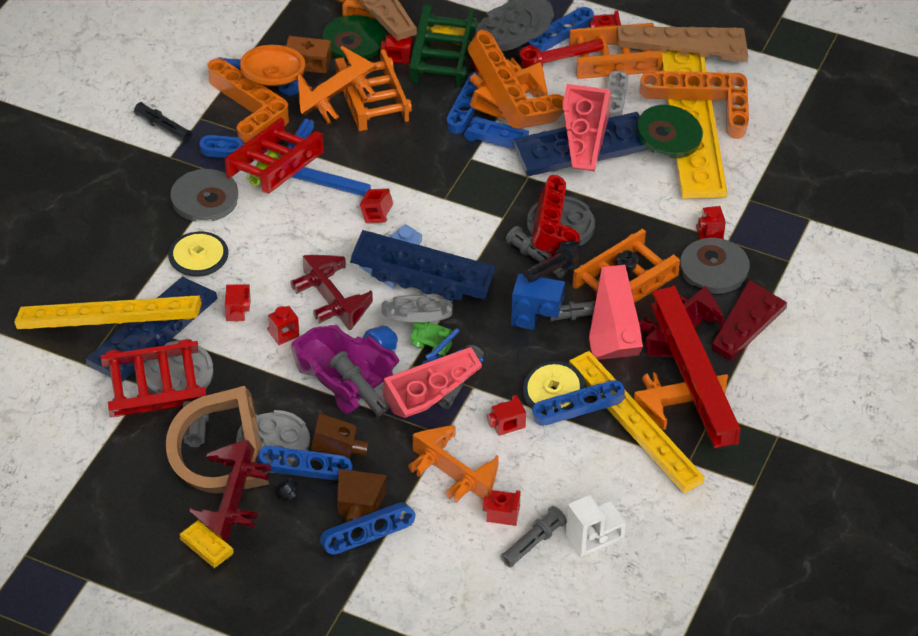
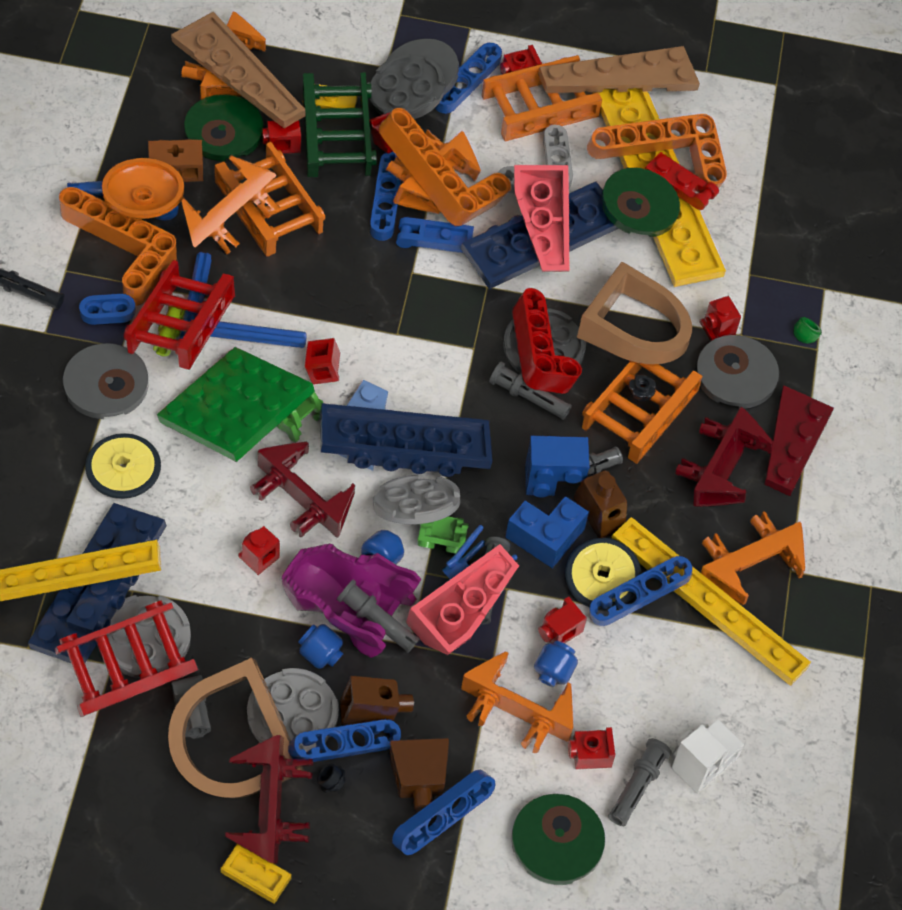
camera: 20 degrees left, 10 degrees up
red brick [225,284,251,321] -> none
red axle [520,39,604,69] -> none
black axle [524,241,580,283] -> none
coral wedge [589,265,643,360] -> none
red tile [651,286,741,448] -> none
none -> green plate [157,347,315,462]
none -> bright green piece [277,392,323,443]
none -> blue head [298,624,343,669]
none -> blue brick [505,496,589,569]
none -> dark green tile [511,794,605,885]
none -> blue head [534,641,578,687]
none -> reddish brown torso [574,470,627,538]
none -> medium nougat window [577,262,692,364]
none -> red plate [645,152,719,210]
none -> green piece [793,317,822,344]

